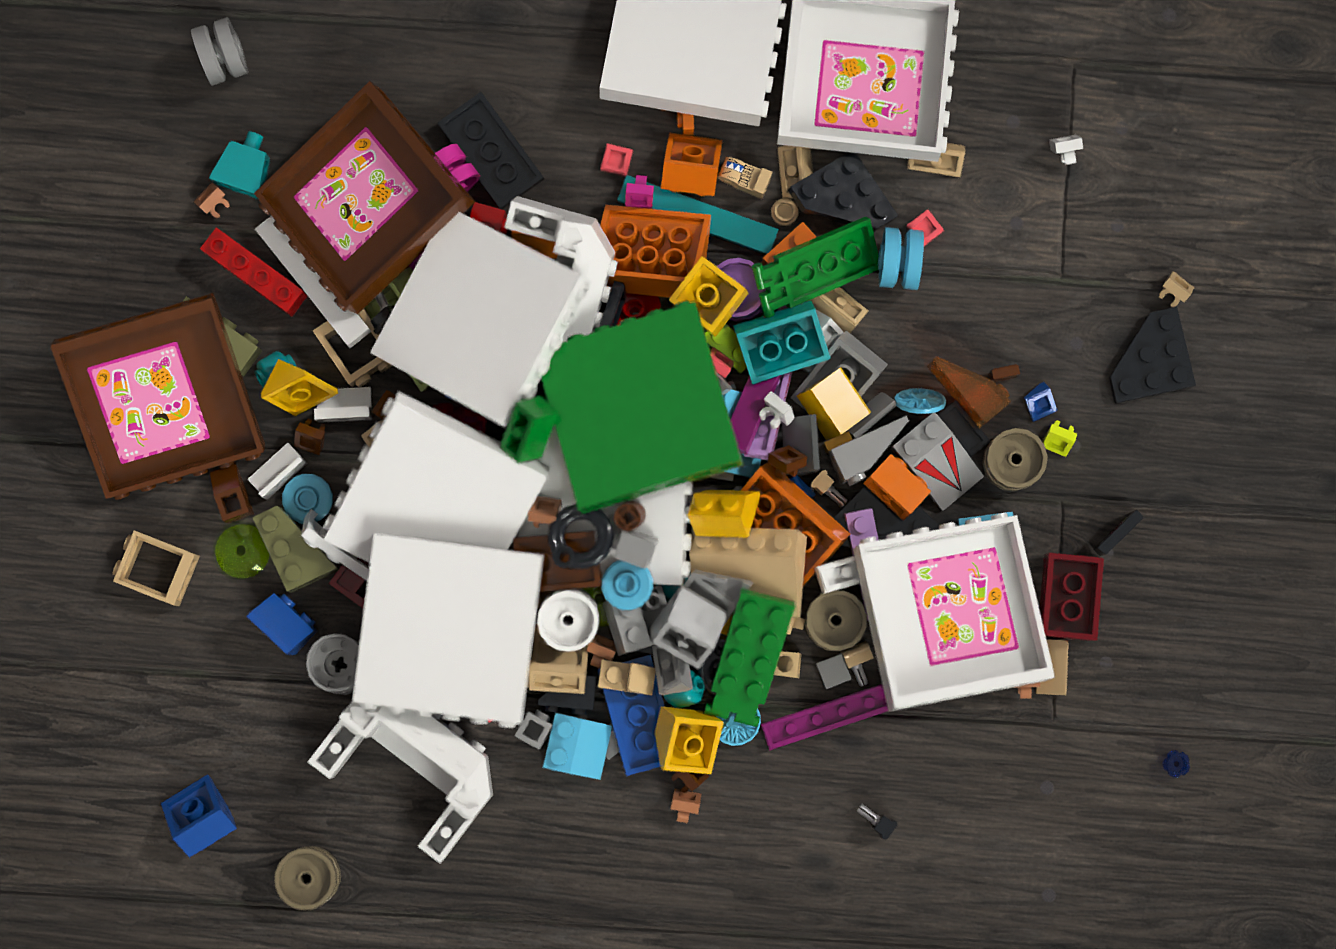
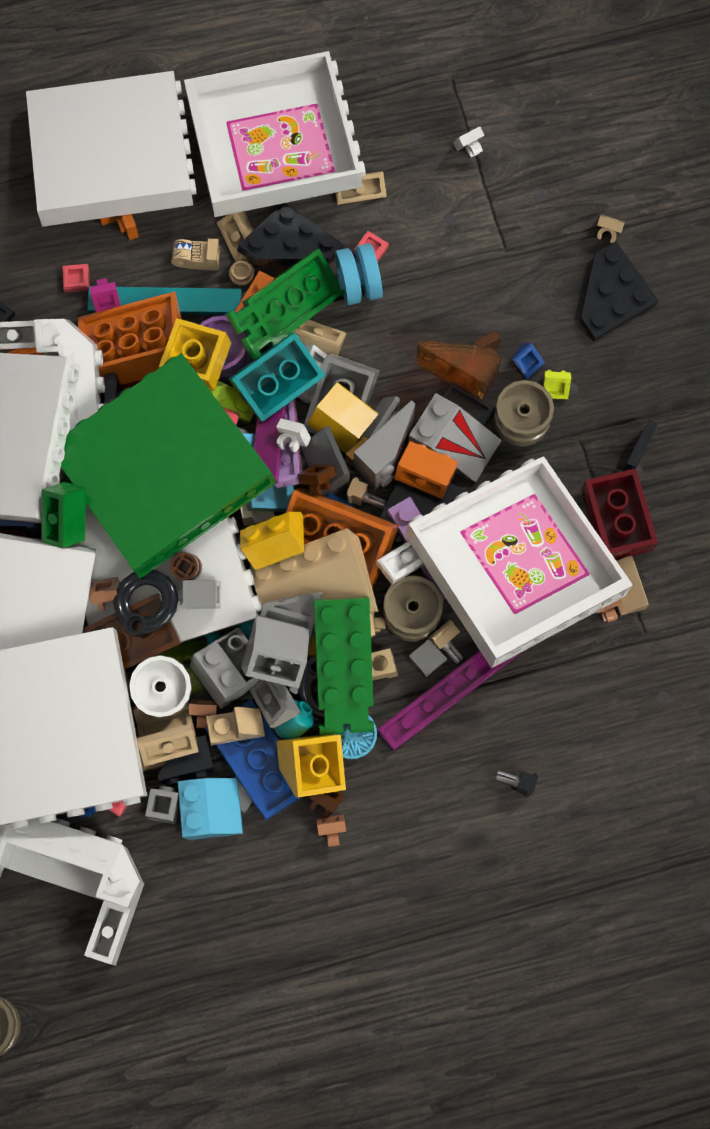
camera: 20 degrees left, 10 degrees down
medium azure wheel [602,560,653,610] -> none
orange slope [661,133,722,196] -> none
medium azure wheel [895,388,946,414] -> none

